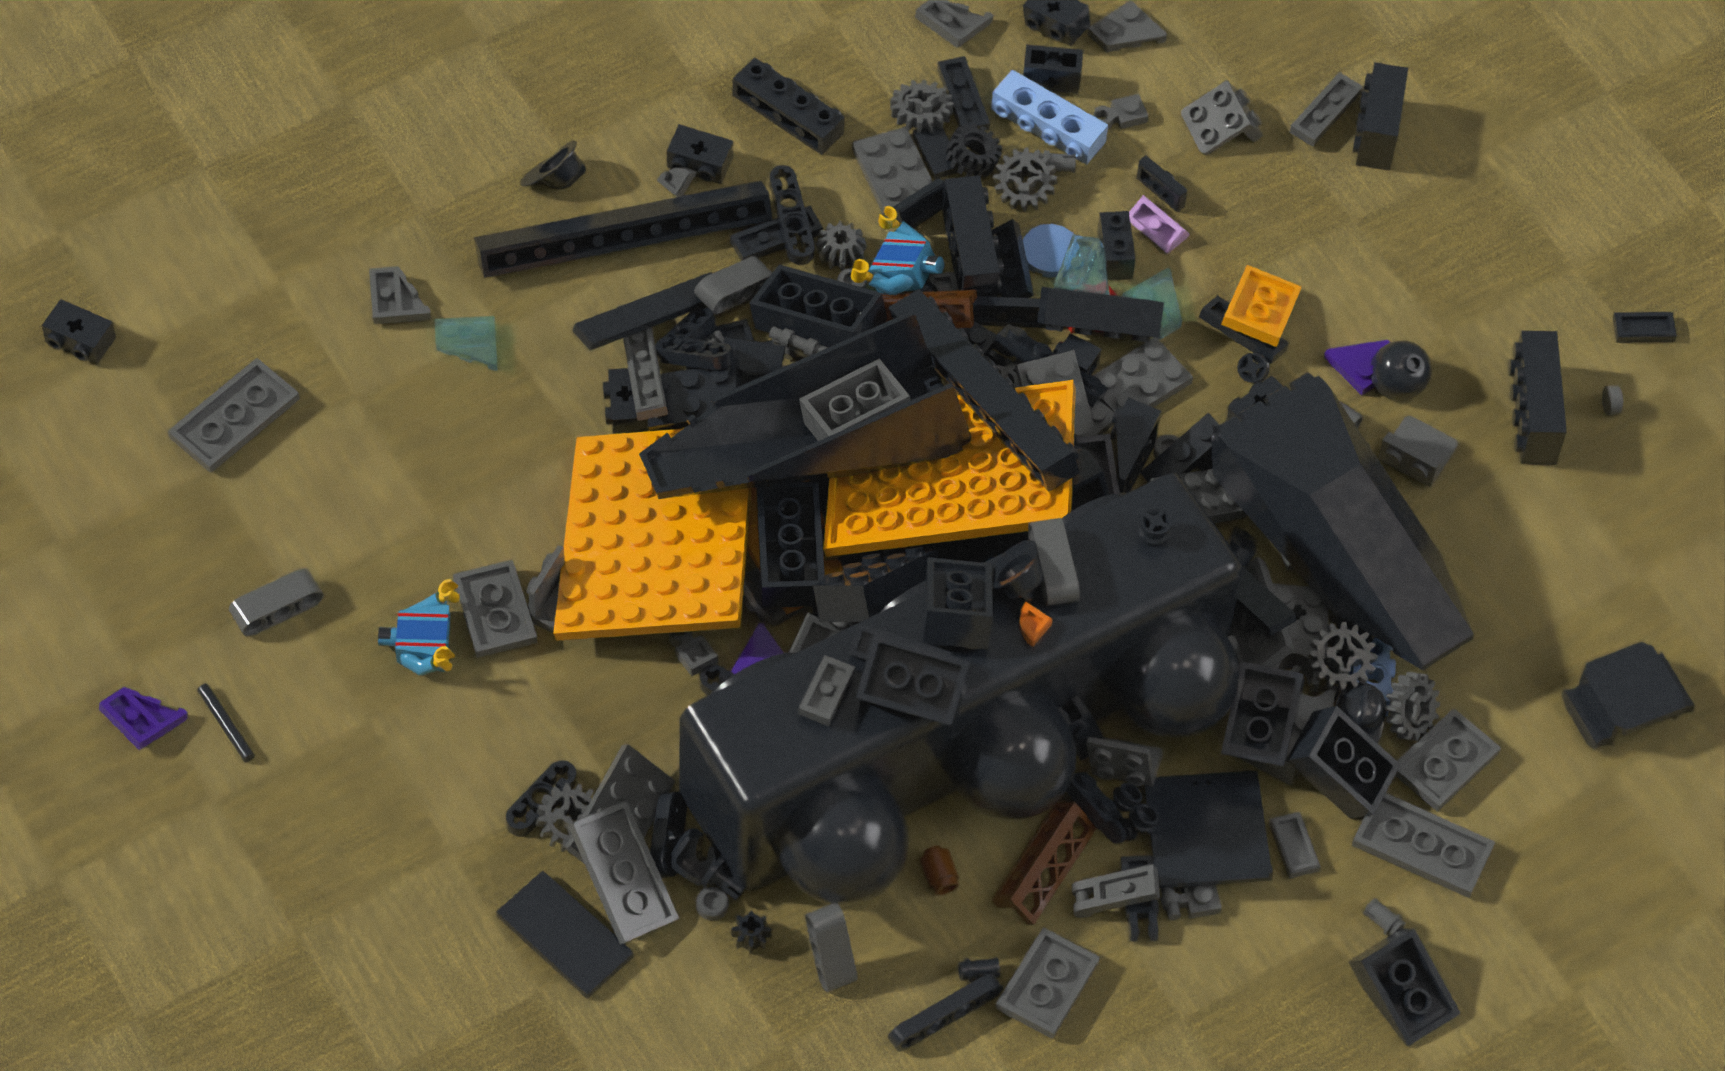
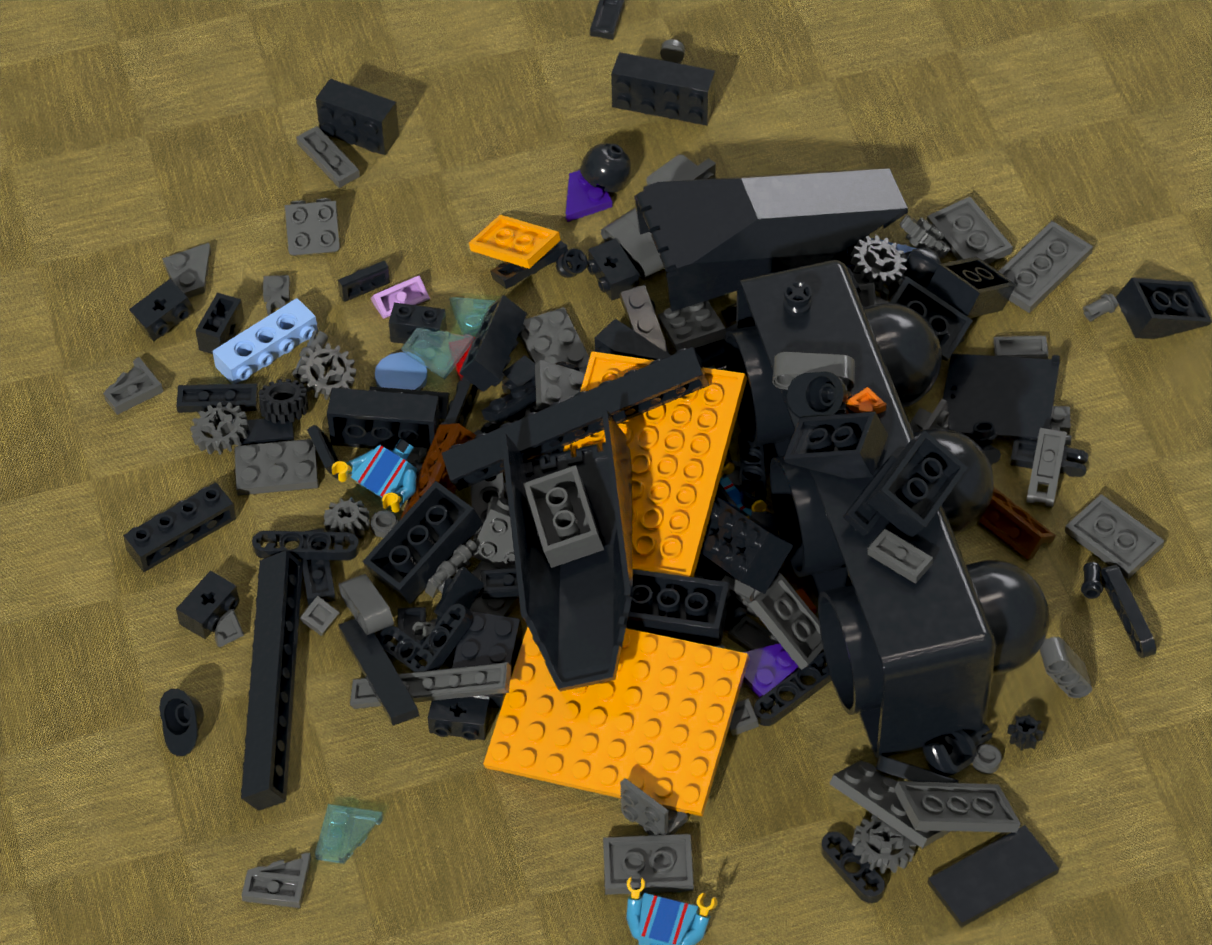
camera: 70 degrees left, 5 degrees down
black piece [1561,641,1695,751] -> none
none -> dark grey plate [300,596,340,636]

